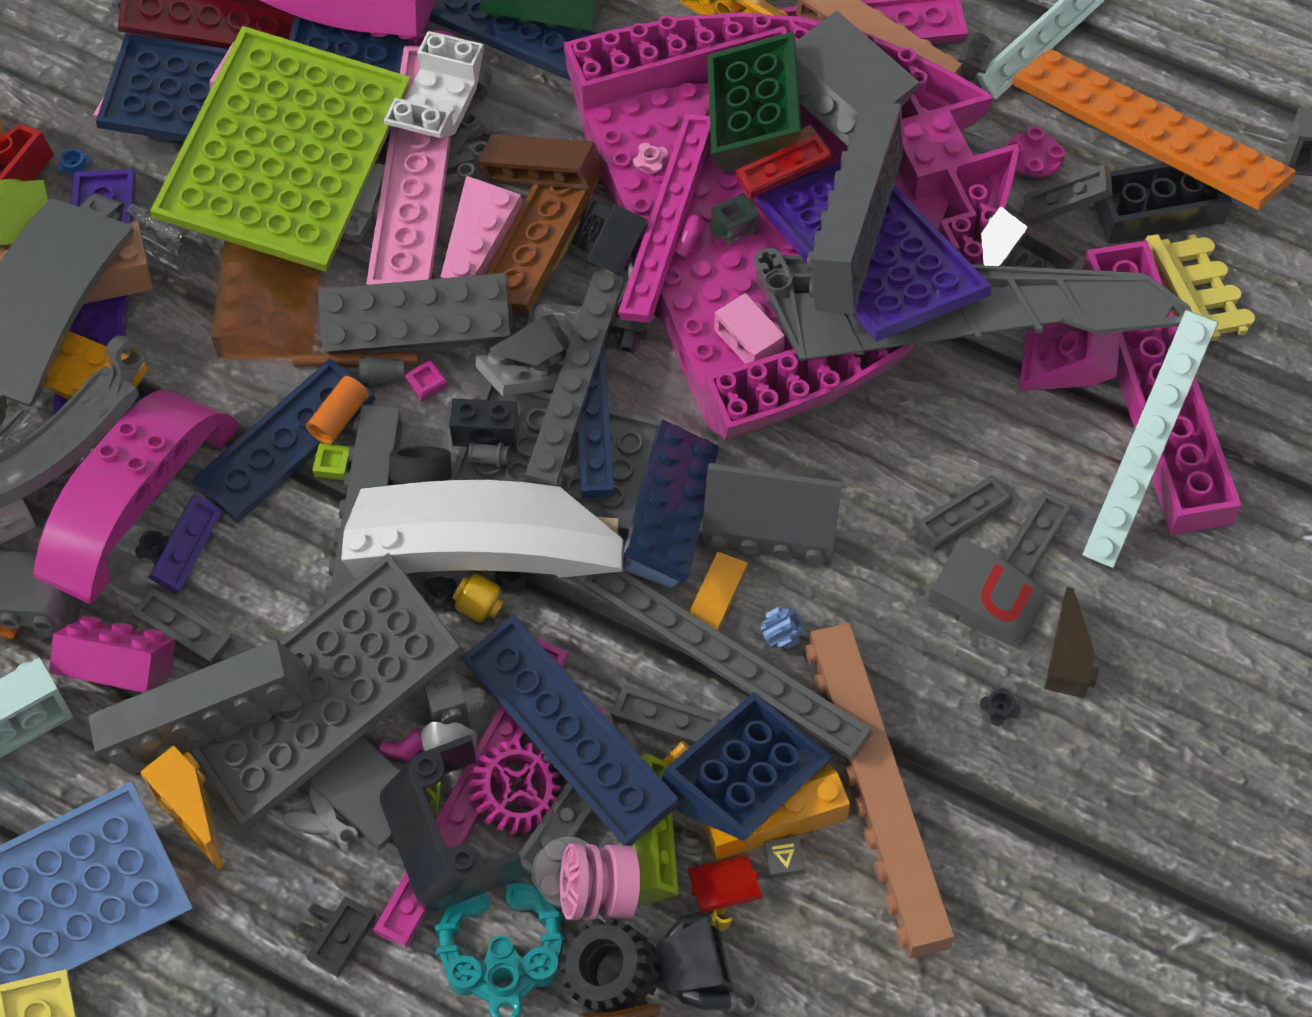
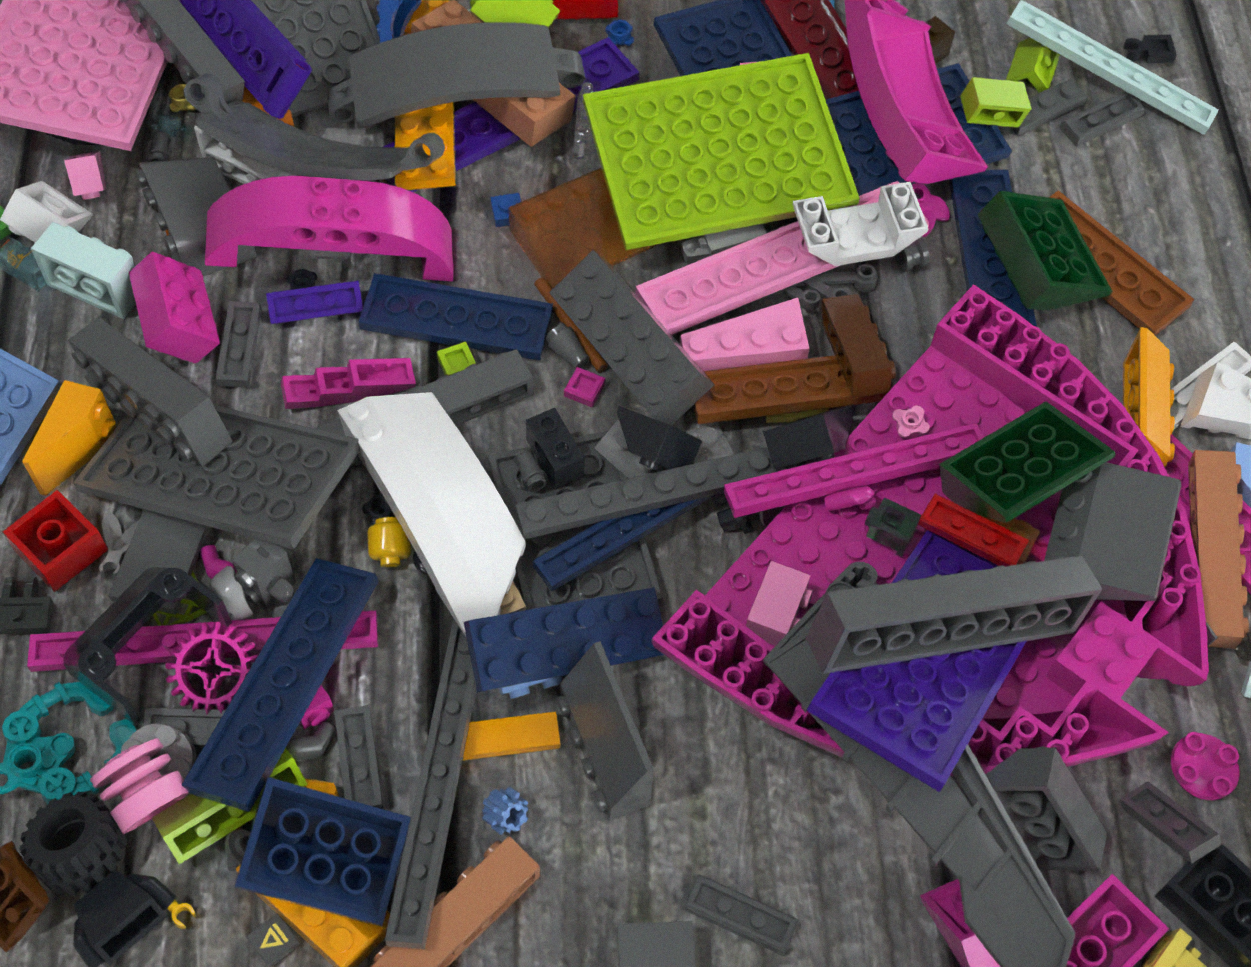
camera: 55 degrees right, 0 degrees up
orange pin [306,376,369,445] -> none
black tyre [389,446,452,484] -> none
red piece [688,854,762,912] -> none
none -> red brick [2,490,108,592]
none -> dark pink slope [281,358,416,409]
none -> blue plate [490,193,525,227]

